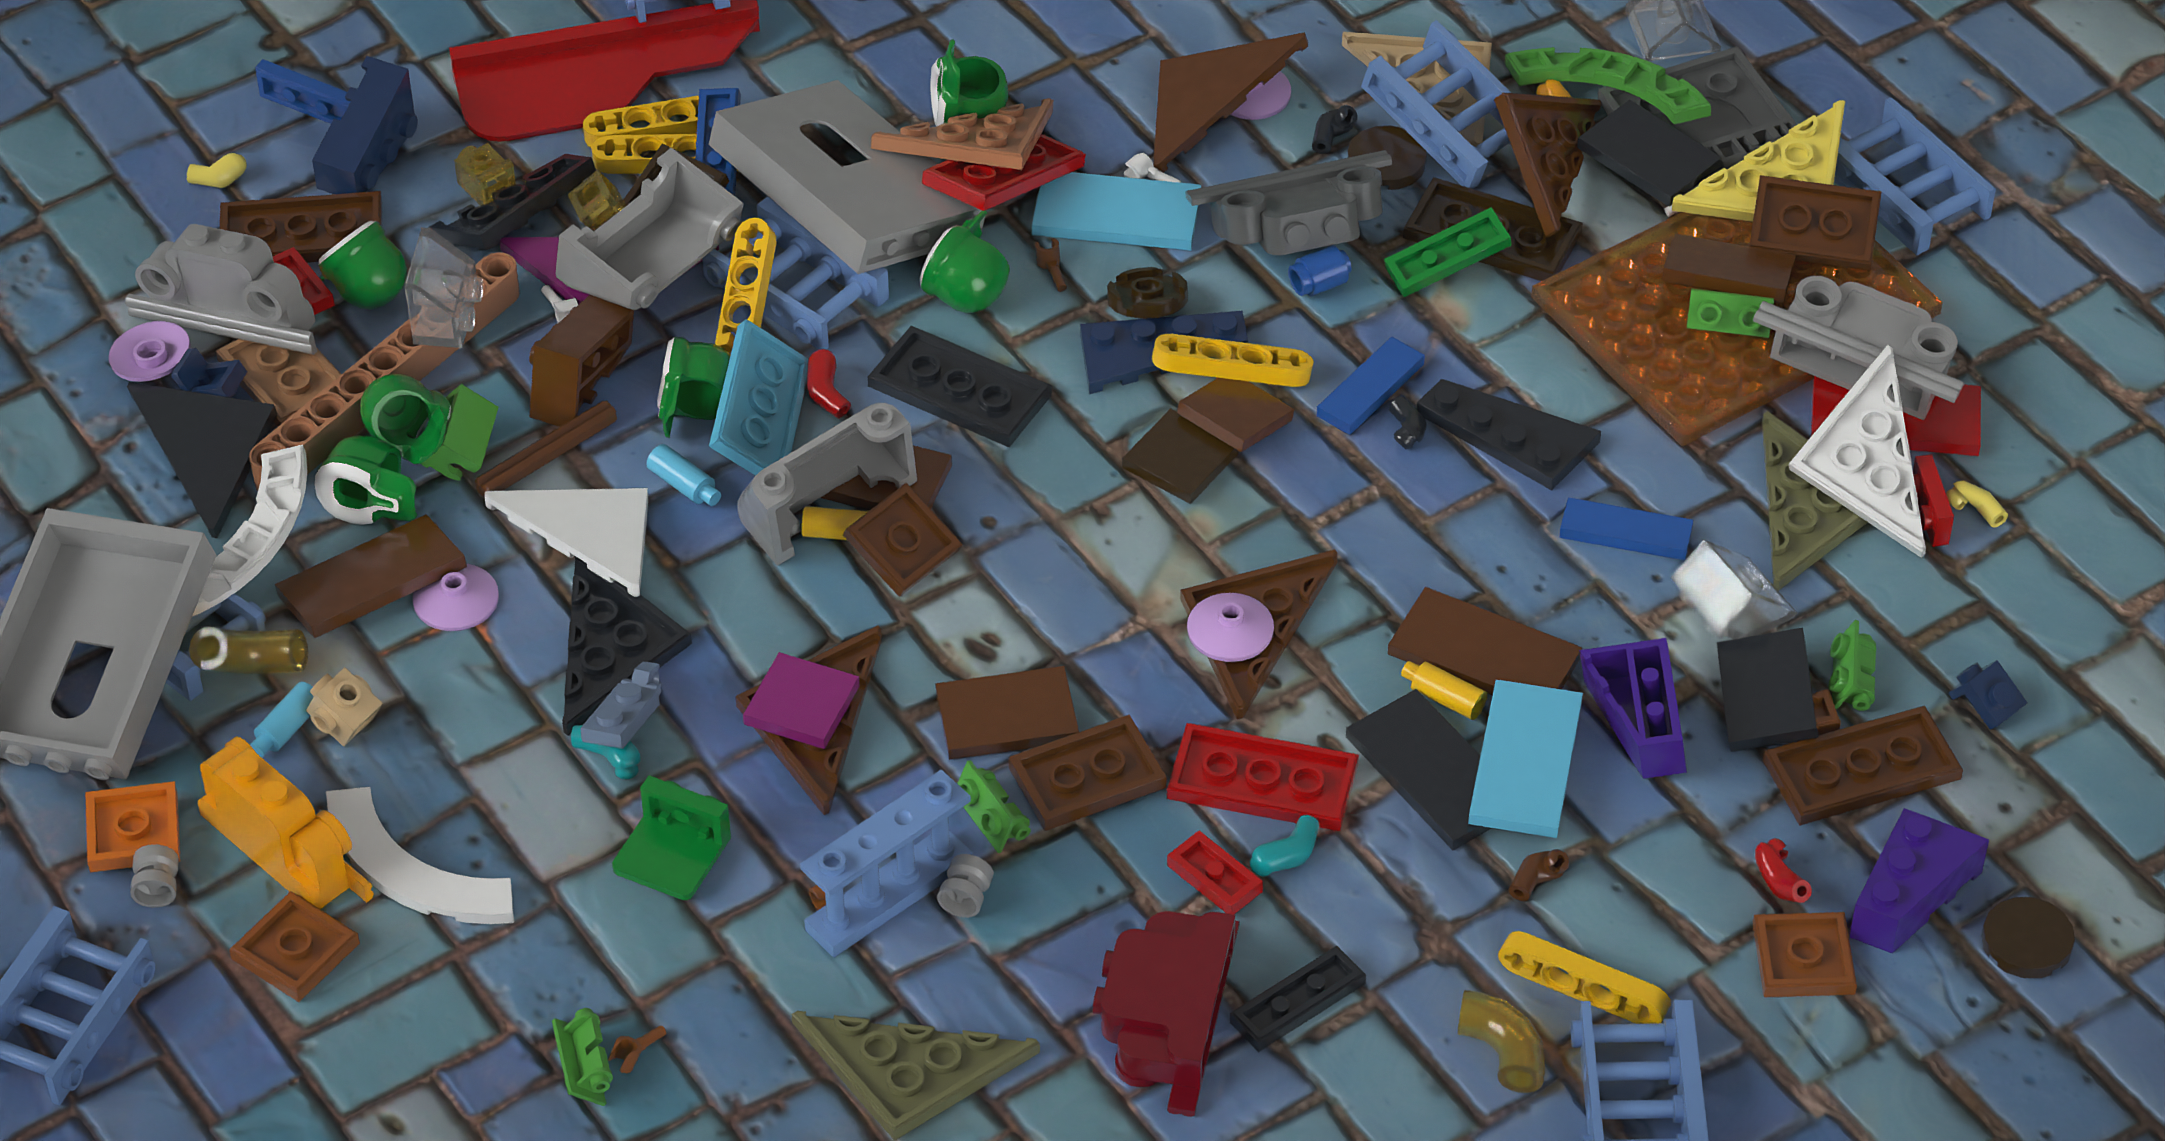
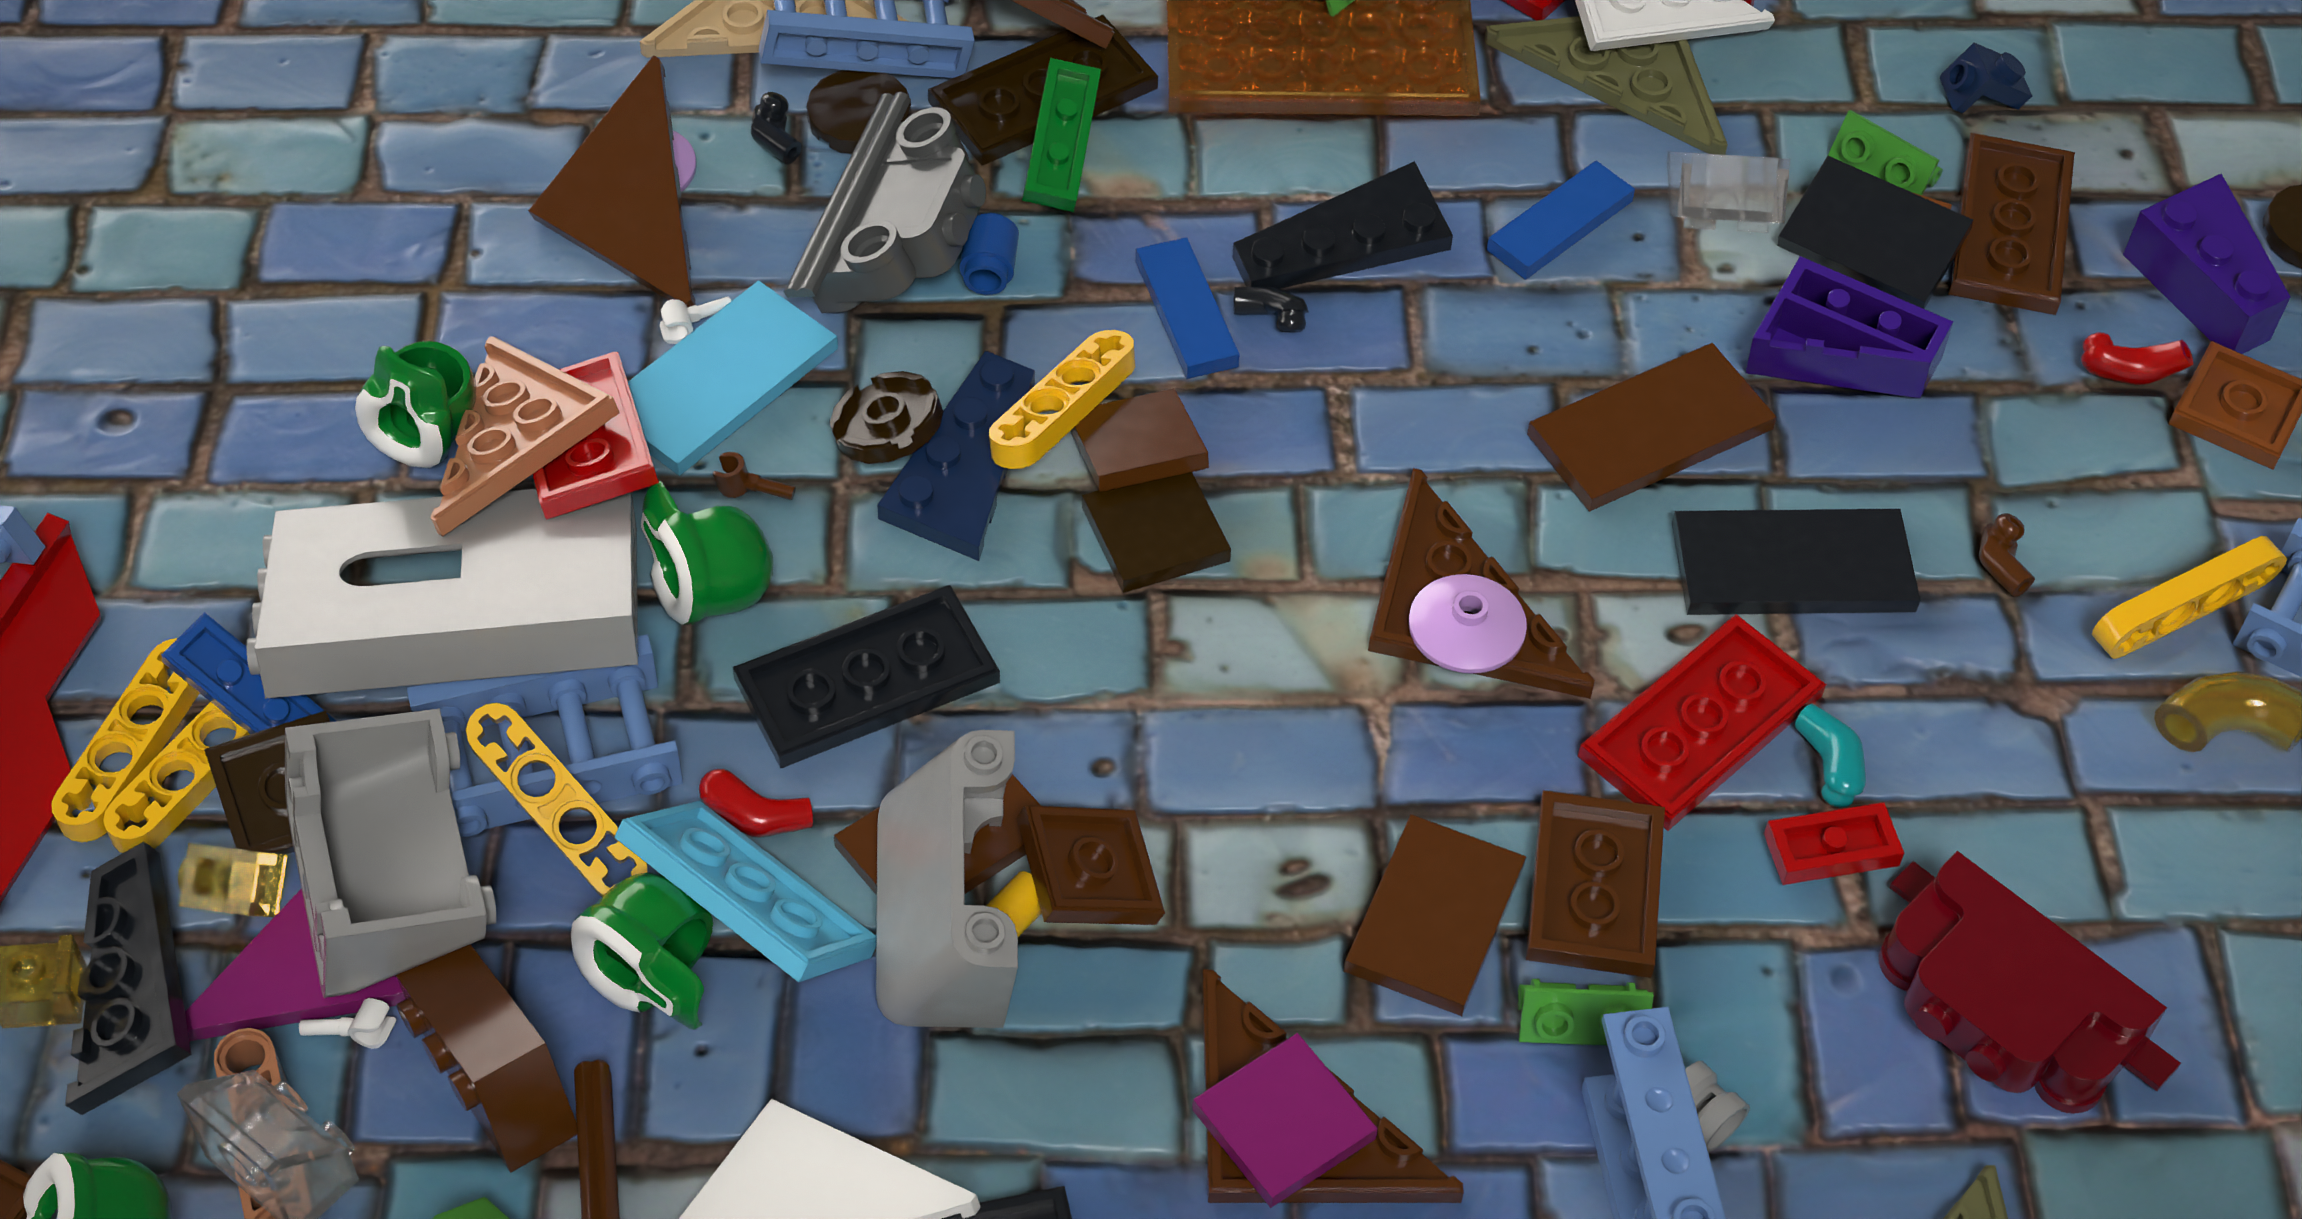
camera: 60 degrees left, 5 degrees up
medium azure cylinder [647,444,721,506] -> none
black tile [1230,946,1366,1052] -> none
yellow cylinder [1401,661,1487,720] -> none
medium azure tile [1468,679,1583,838] -> none

